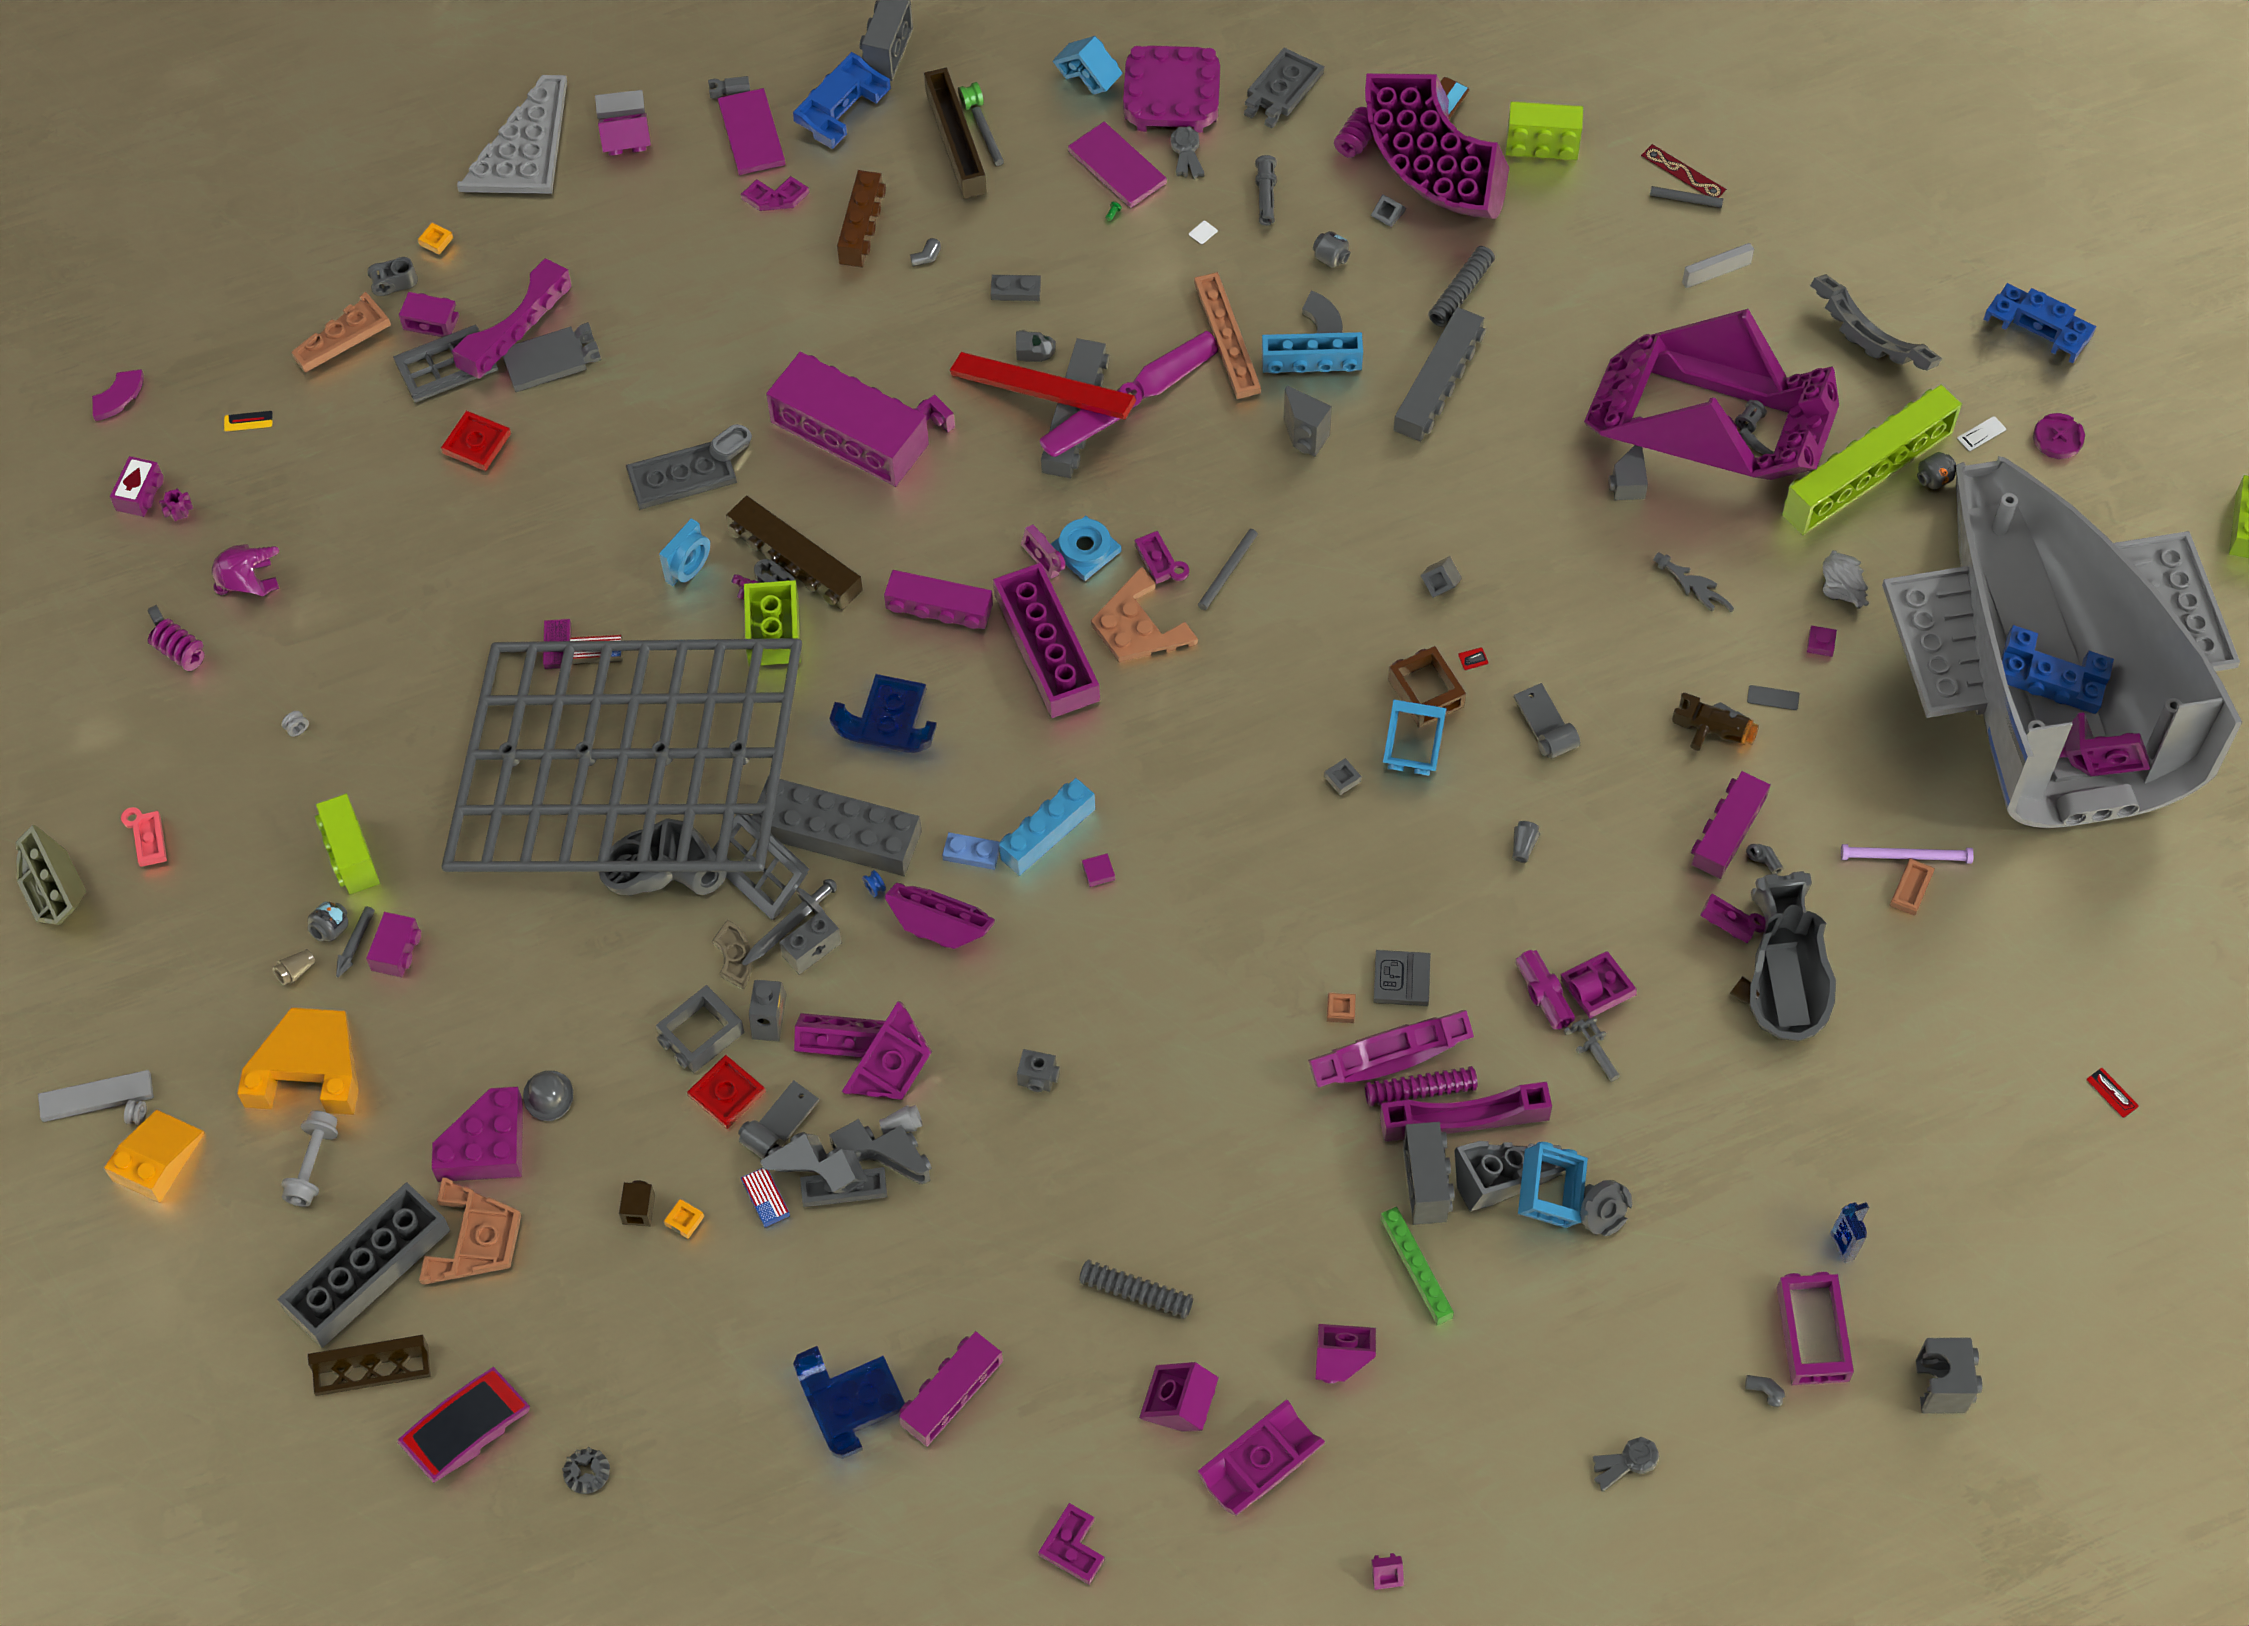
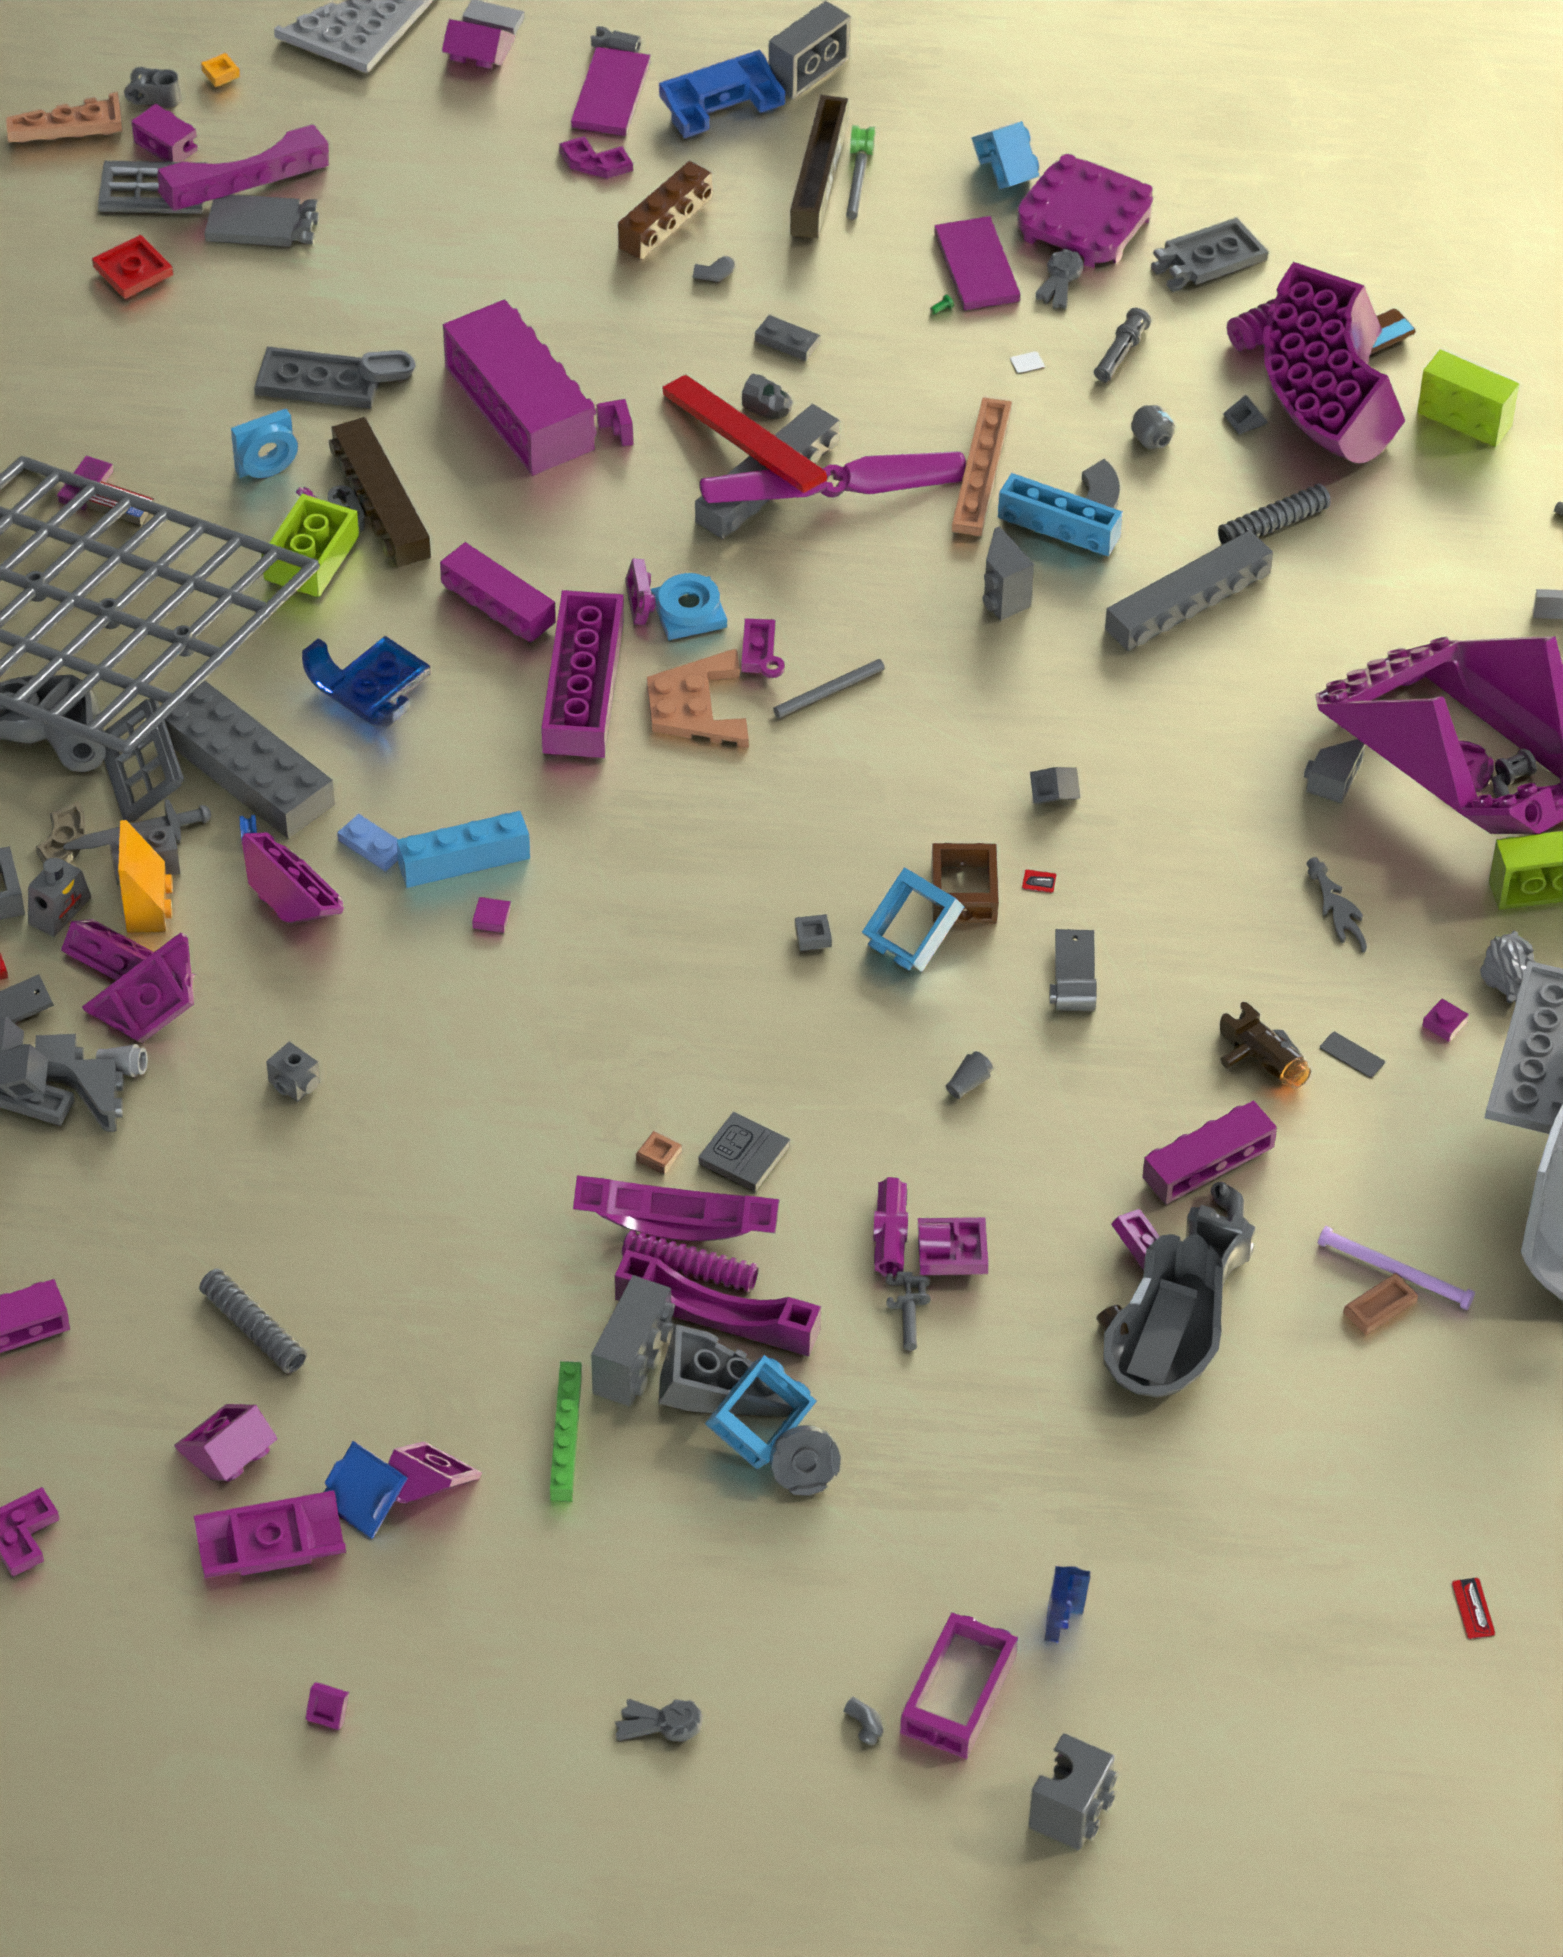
camera: 25 degrees right, 10 degrees down
none -> light orange slope [118,820,173,933]
none -> blue piece [324,1441,408,1539]

